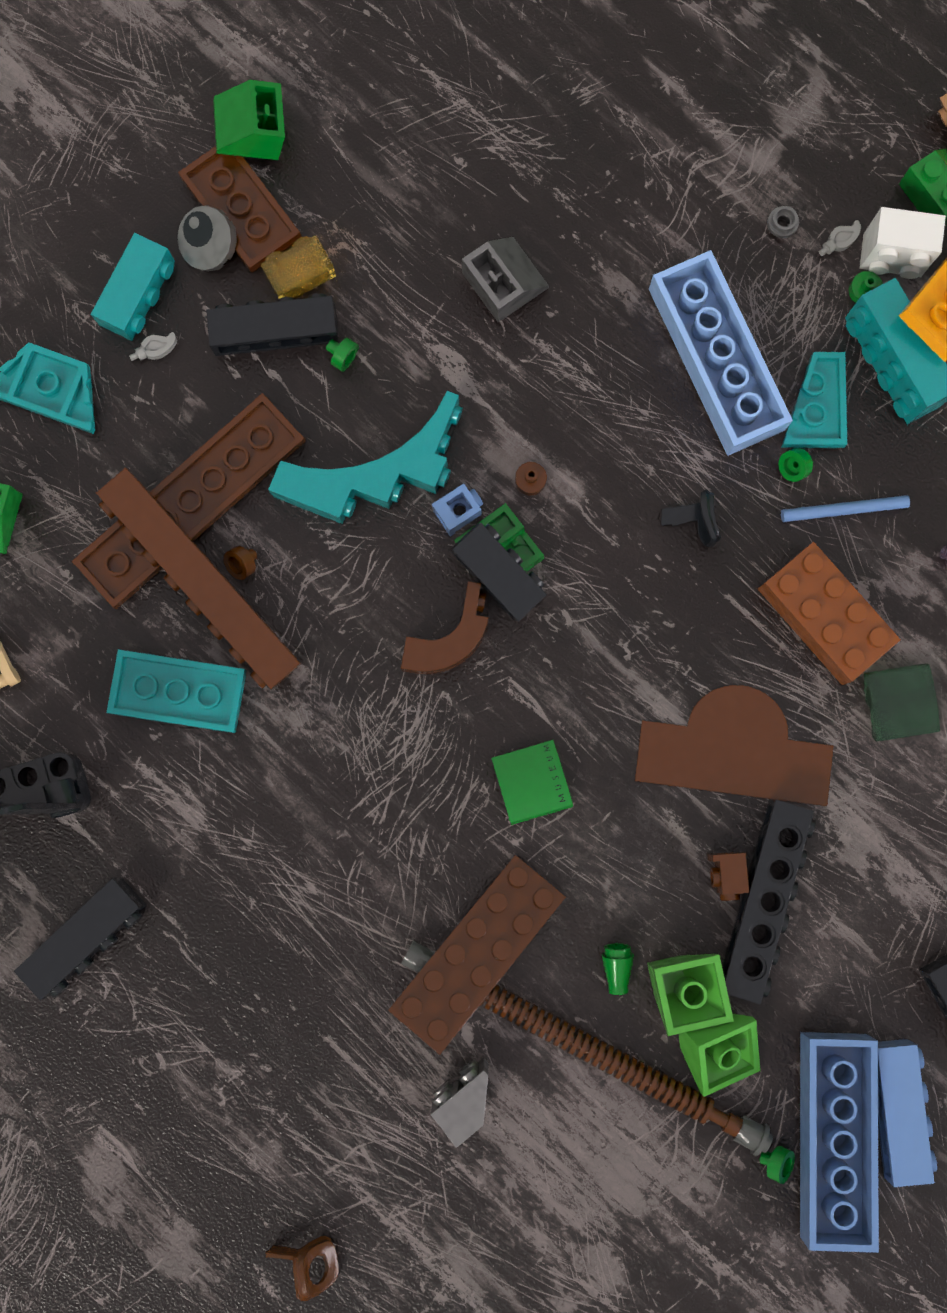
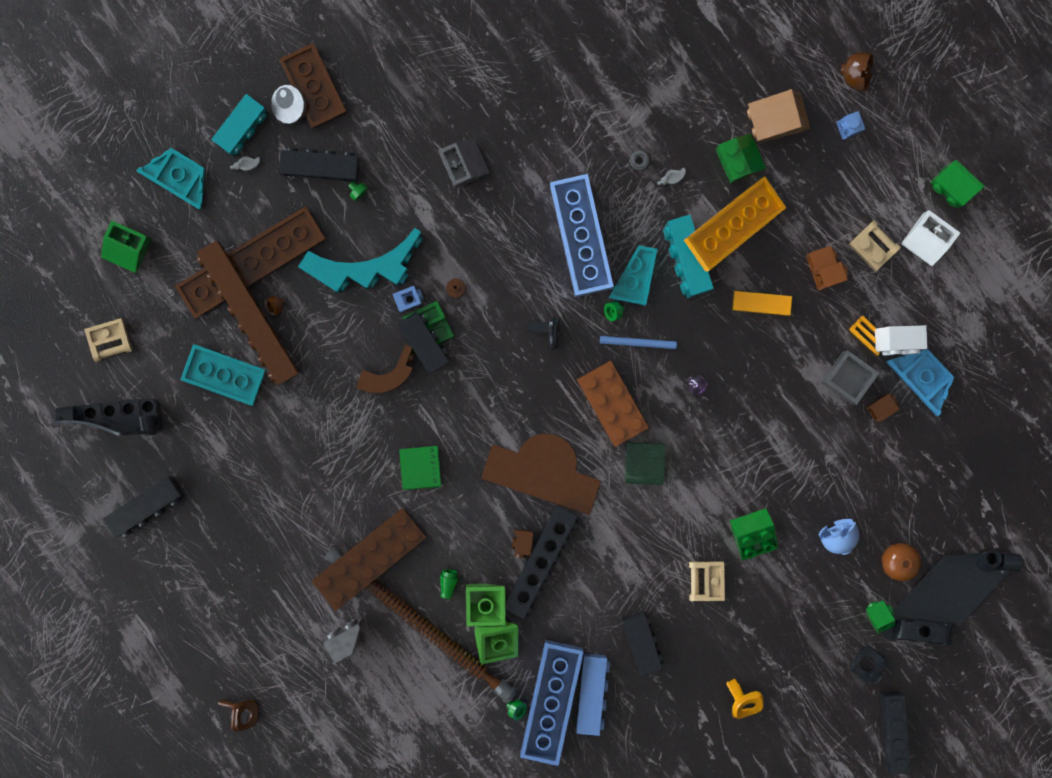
camera: 15 degrees right, 5 degrees up
green slope [213,80,285,160] -> none
clear yellow brick [261,235,336,299] -> none
green tile [849,271,883,303] -> none
white brick [859,207,946,279] -> none

